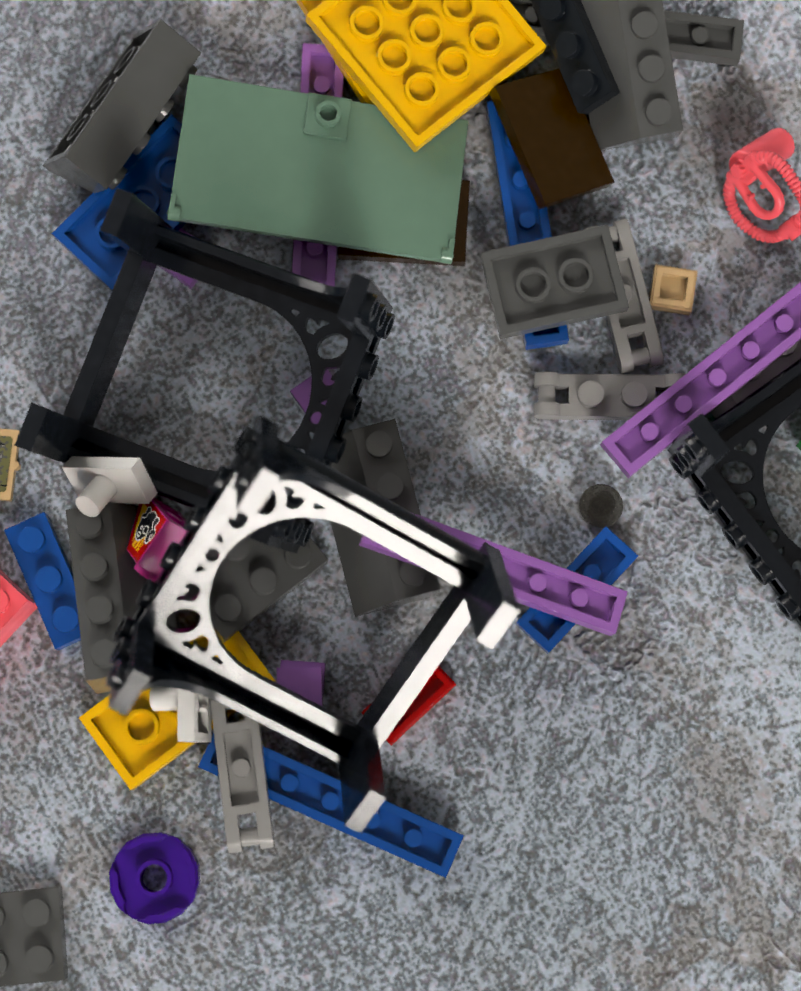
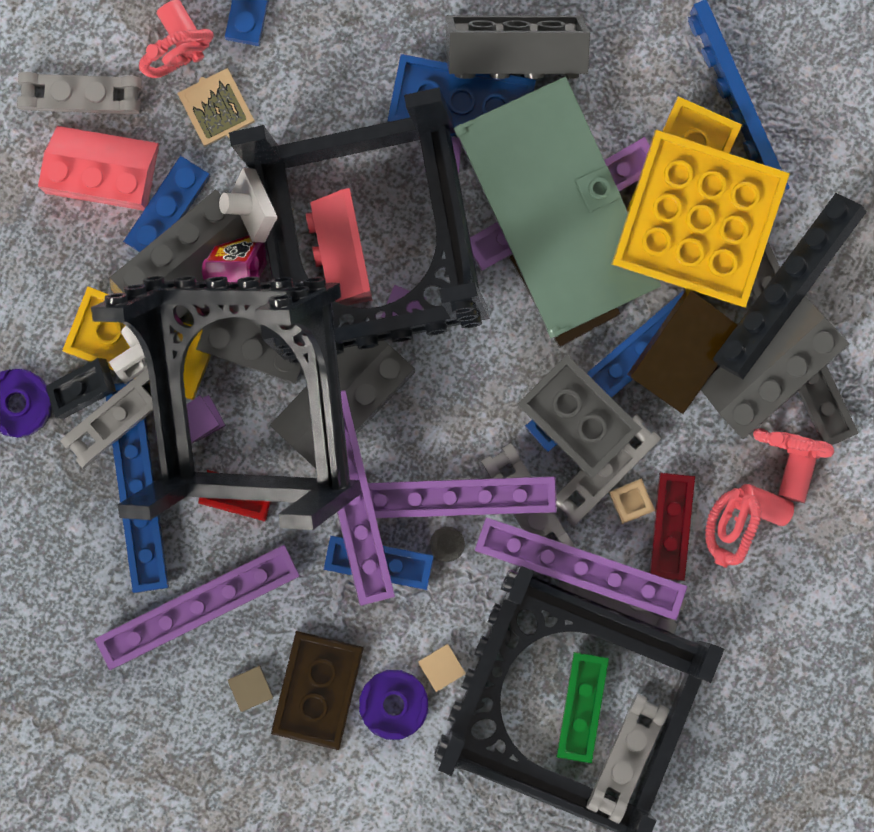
camera: 55 degrees right, 5 degrees up
none -> black plate [46,358,116,419]
none -> medium lavender plate [95,545,300,670]
none -> dark tan tile [227,666,274,712]
none -> dark brown tile [271,631,364,750]
none -> coral slope [305,188,373,306]
none -> dark purple tile [359,670,428,740]
none -> medium lavender plate [368,476,557,518]
none -> tan tile [418,644,466,692]
none -> dark red plate [649,472,695,581]
none -> coral piece [753,428,835,503]

